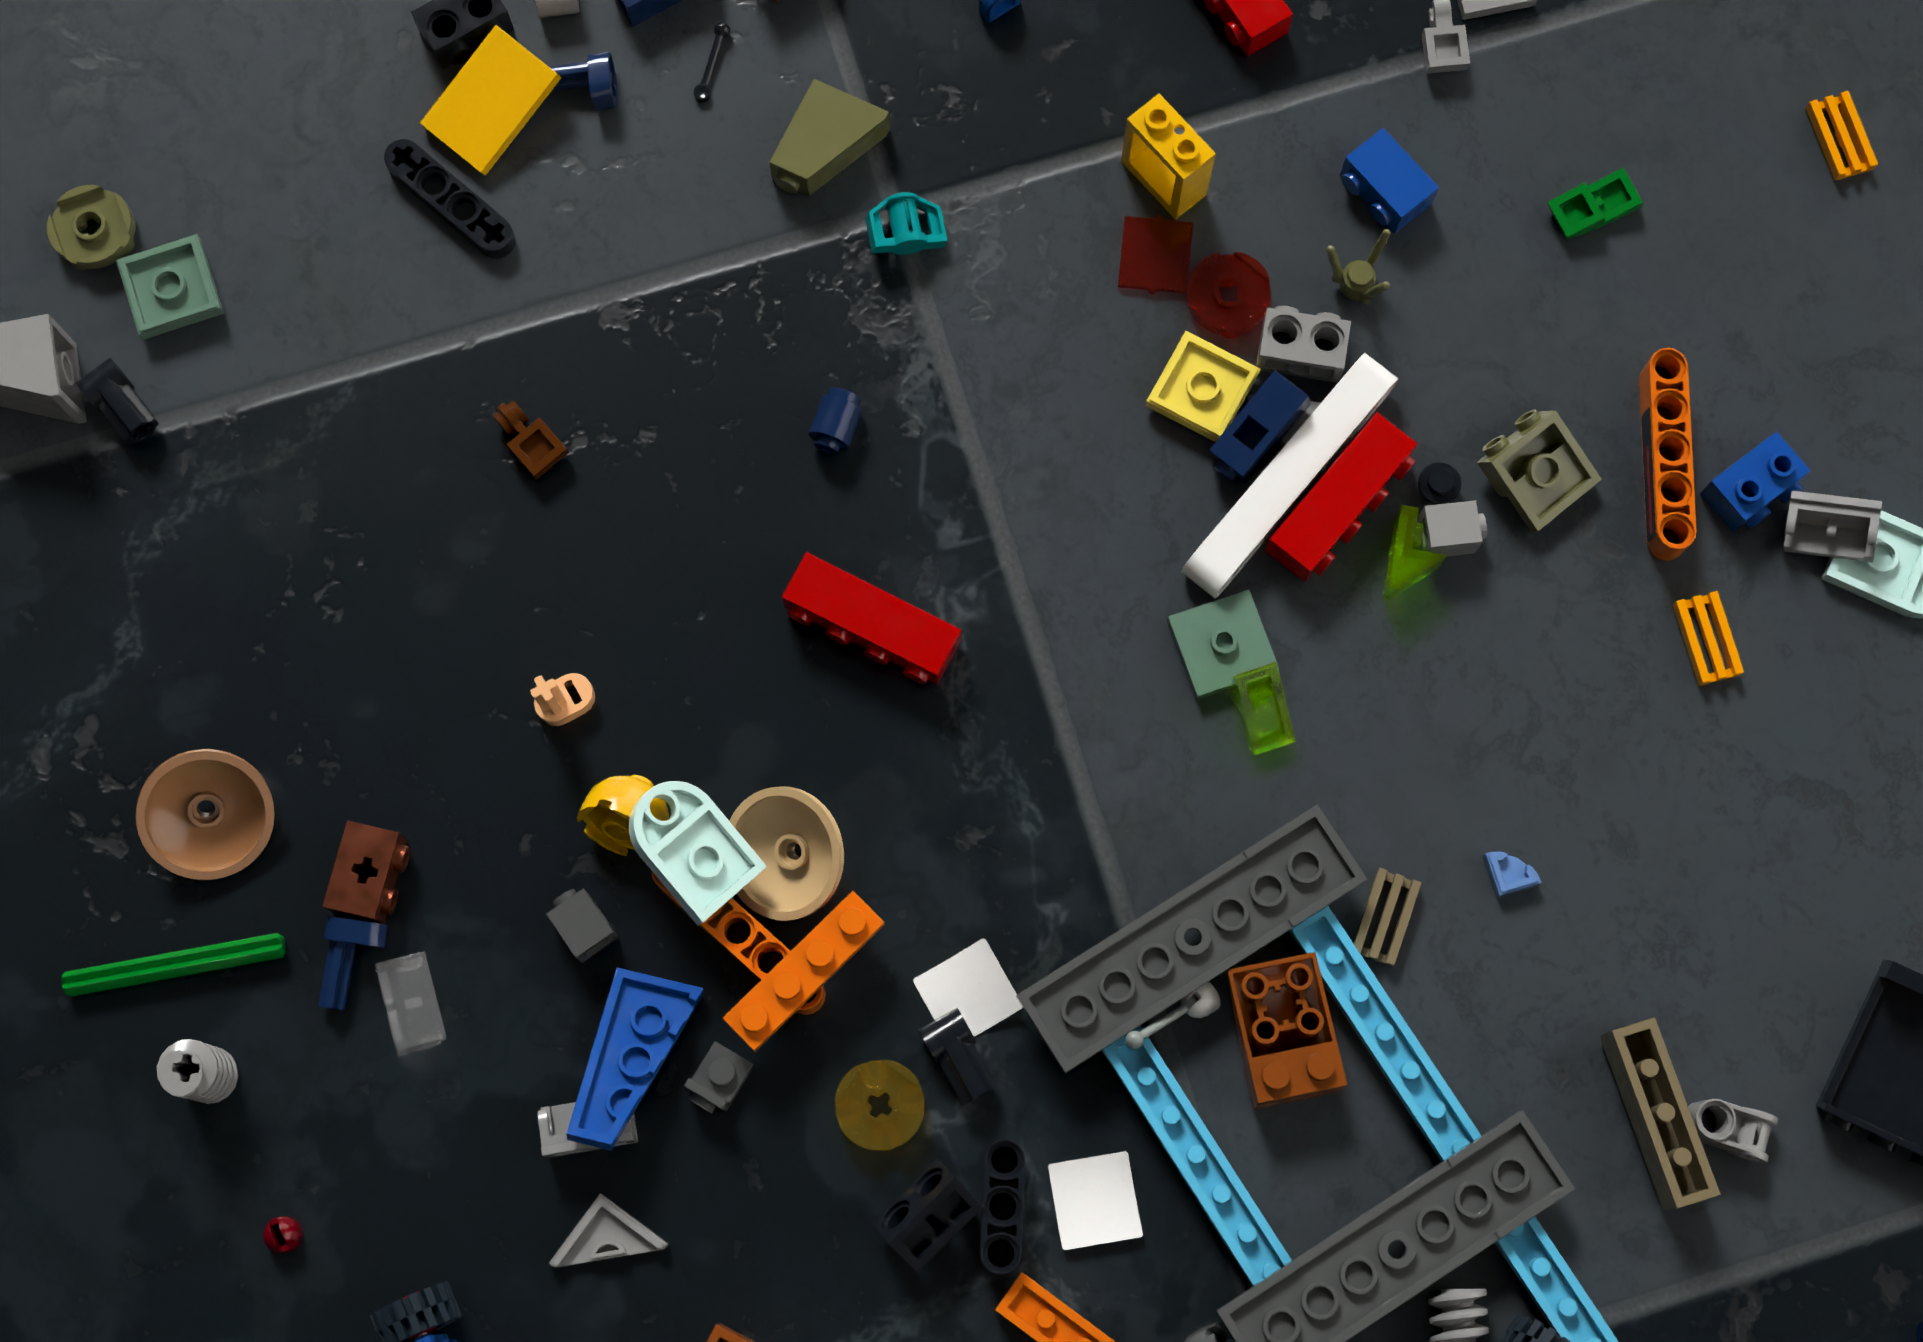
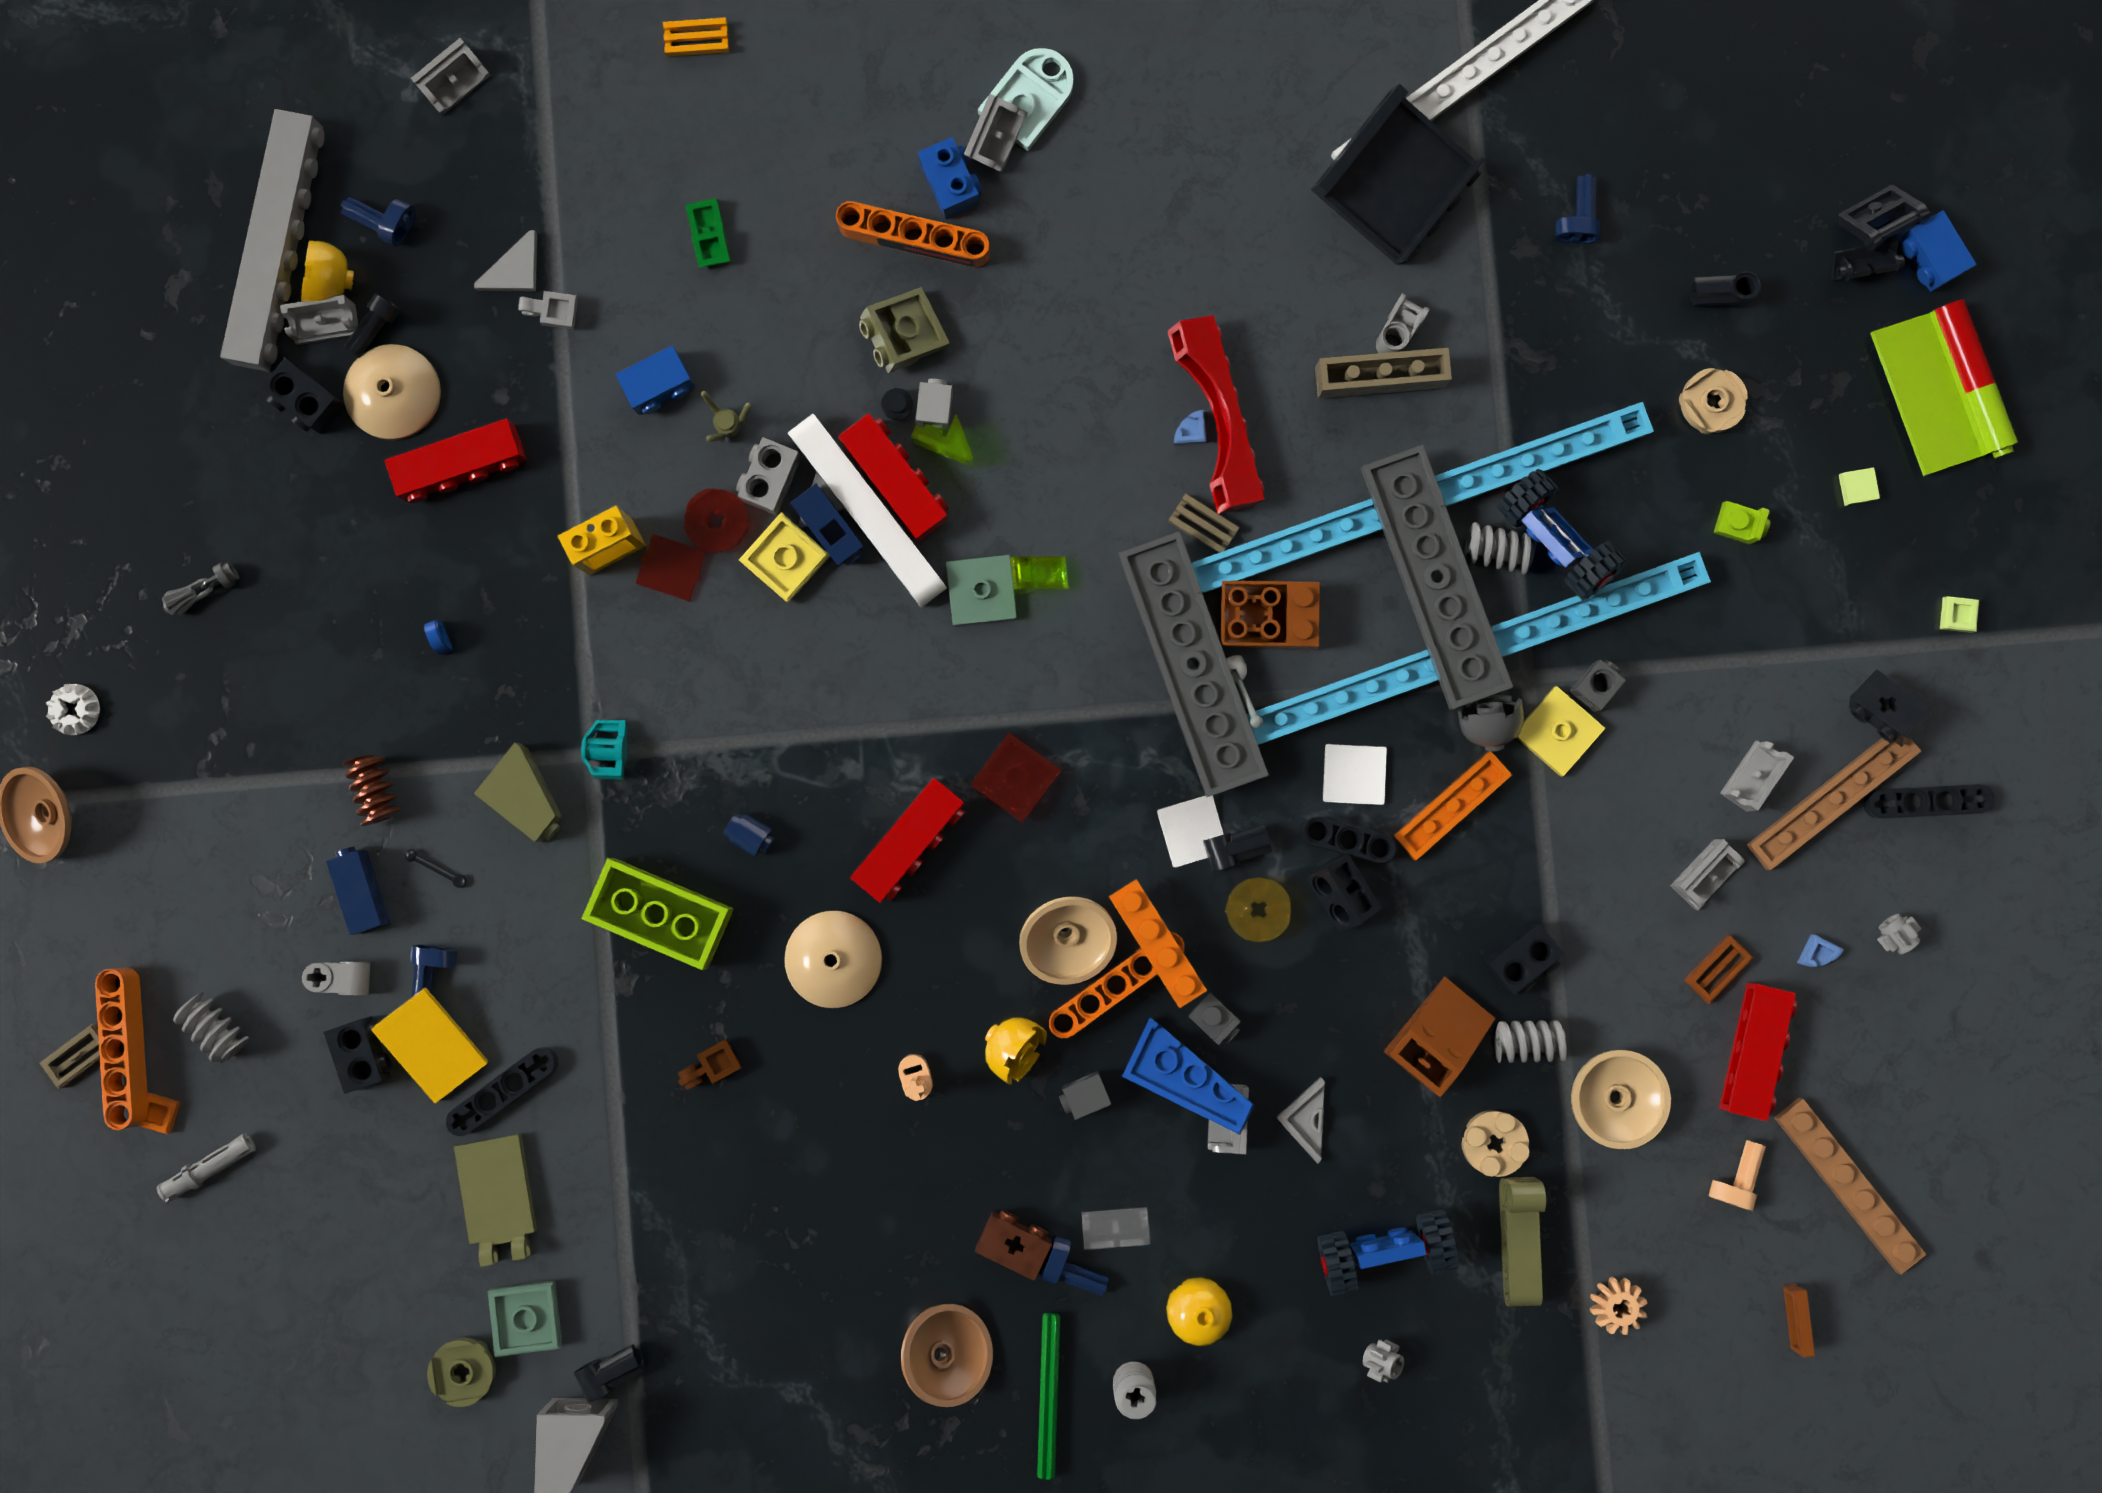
camera: 80 degrees left, 10 degrees up
dark red hinge [263,1216,303,1253] -> none
light aqua tile [629,781,767,926] -> none
light orange tile [1673,591,1744,686] -> none
none -> olive tile [454,1133,537,1267]
none -> lime brick [581,858,734,970]
none -> tan dish [785,911,882,1008]
none -> clear red plate [970,733,1061,823]
none -> yellow cylinder [1166,1277,1232,1346]
none -> red arch [1167,315,1265,515]

